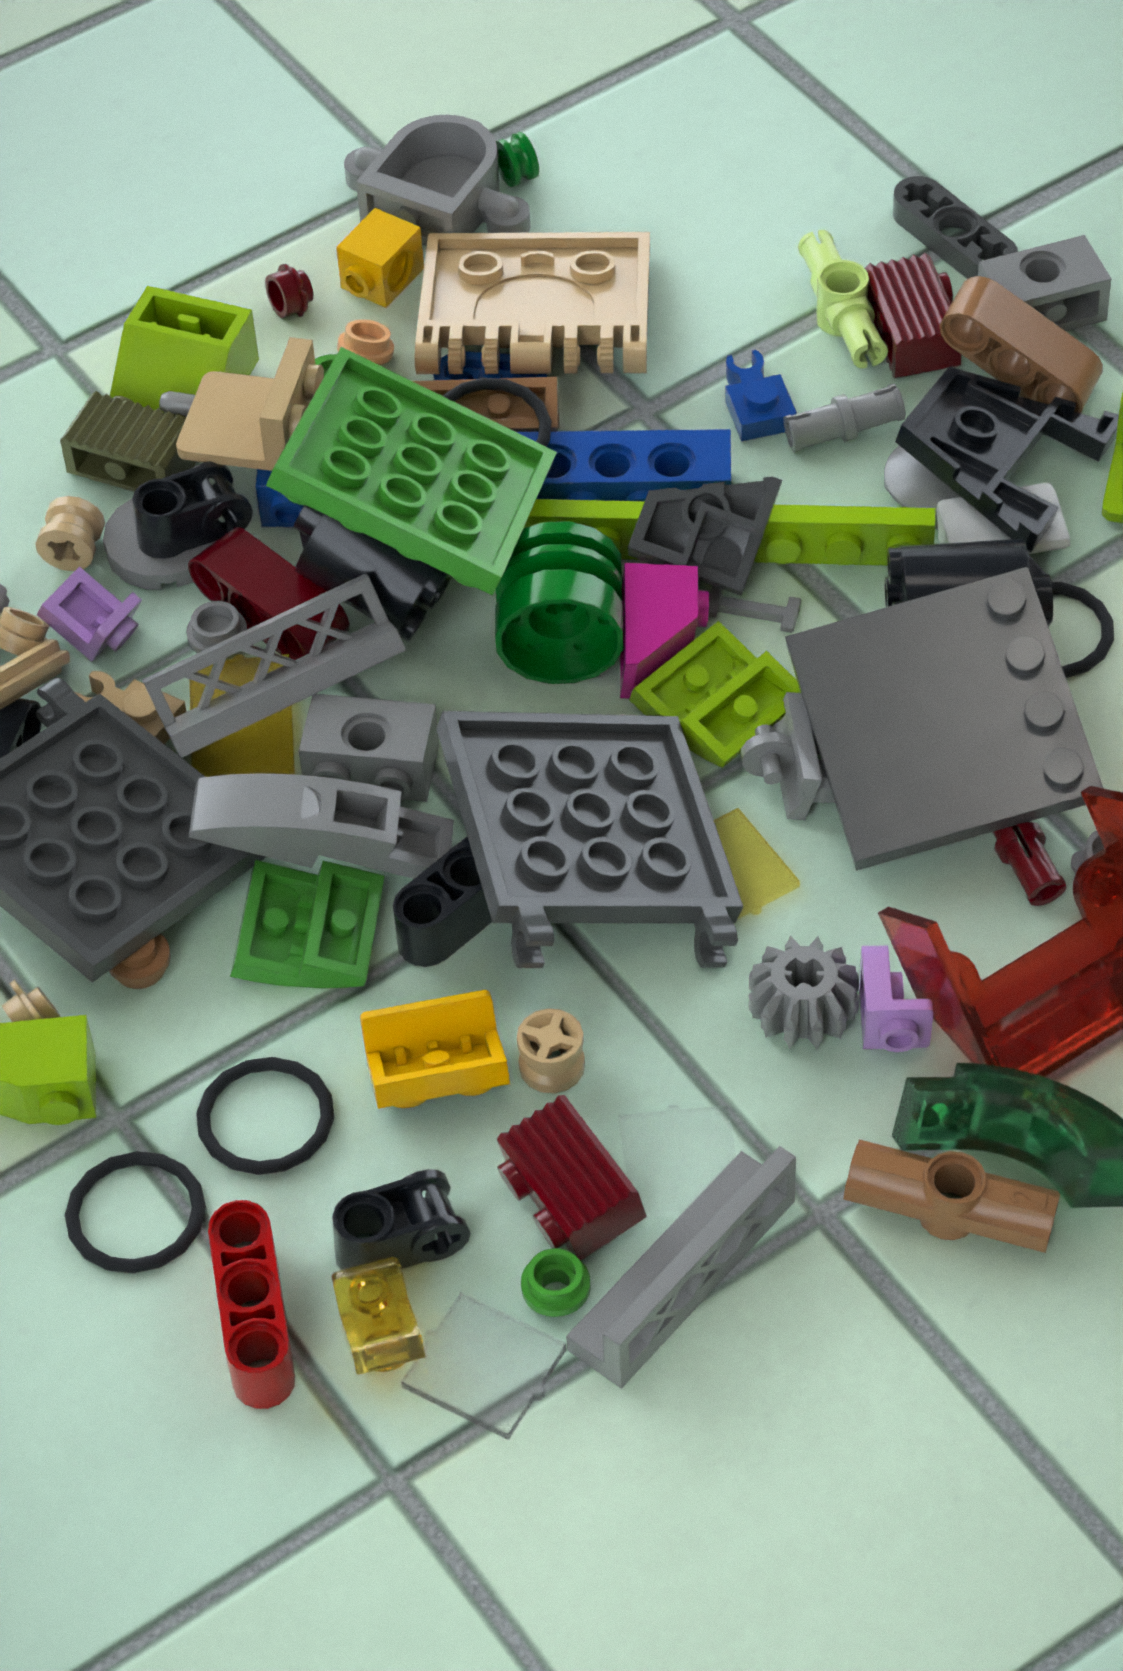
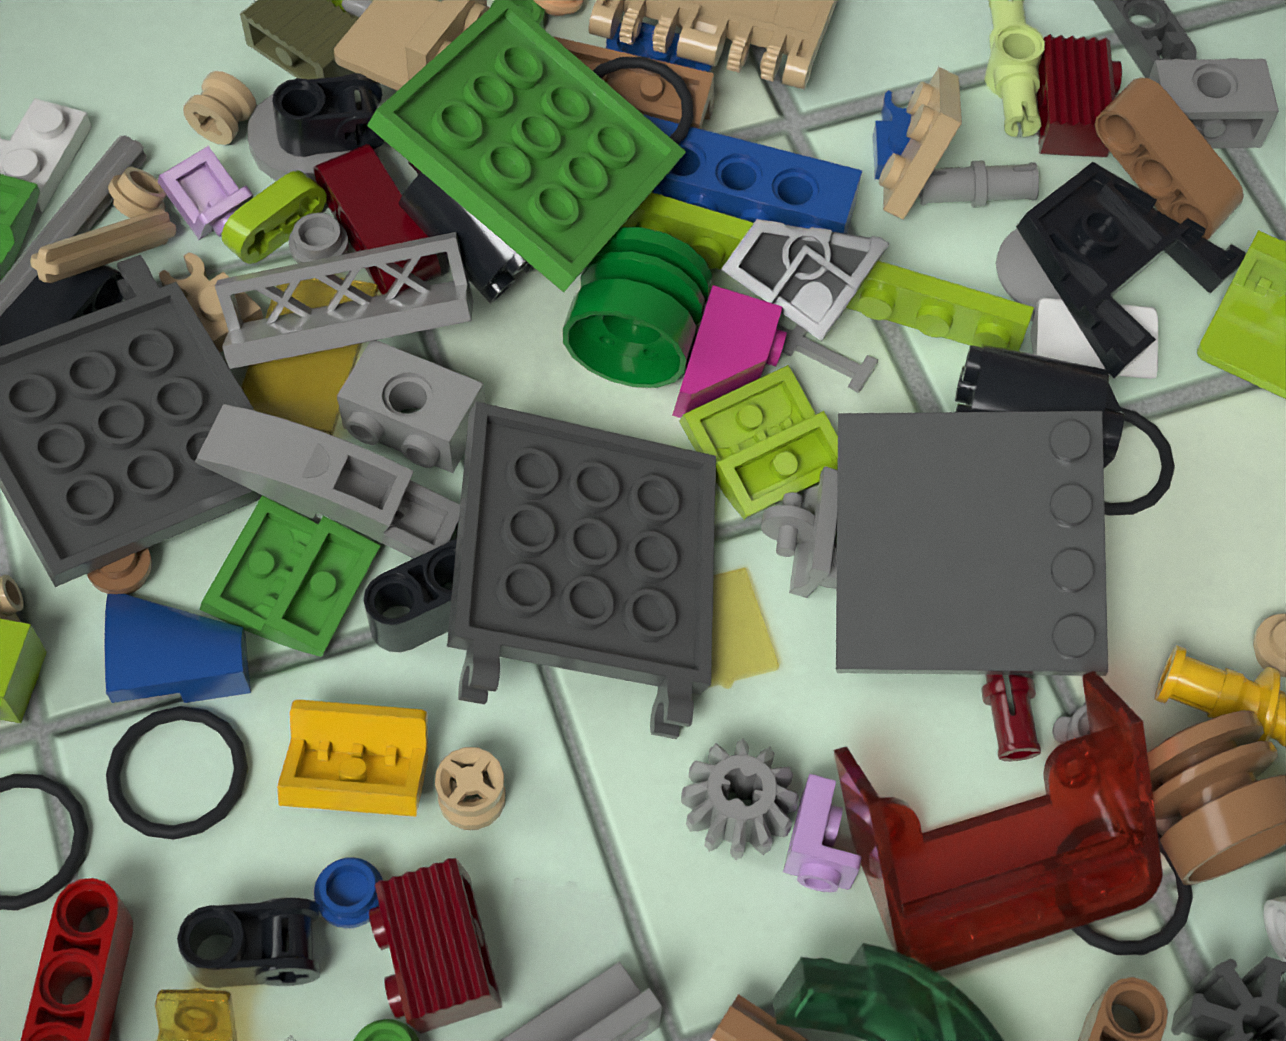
camera: 10 degrees right, 10 degrees up
none -> blue slope [105,593,251,703]
none -> lime beam [221,170,326,264]
none -> blue plate [314,857,383,928]
none -> tan plate [879,67,962,220]

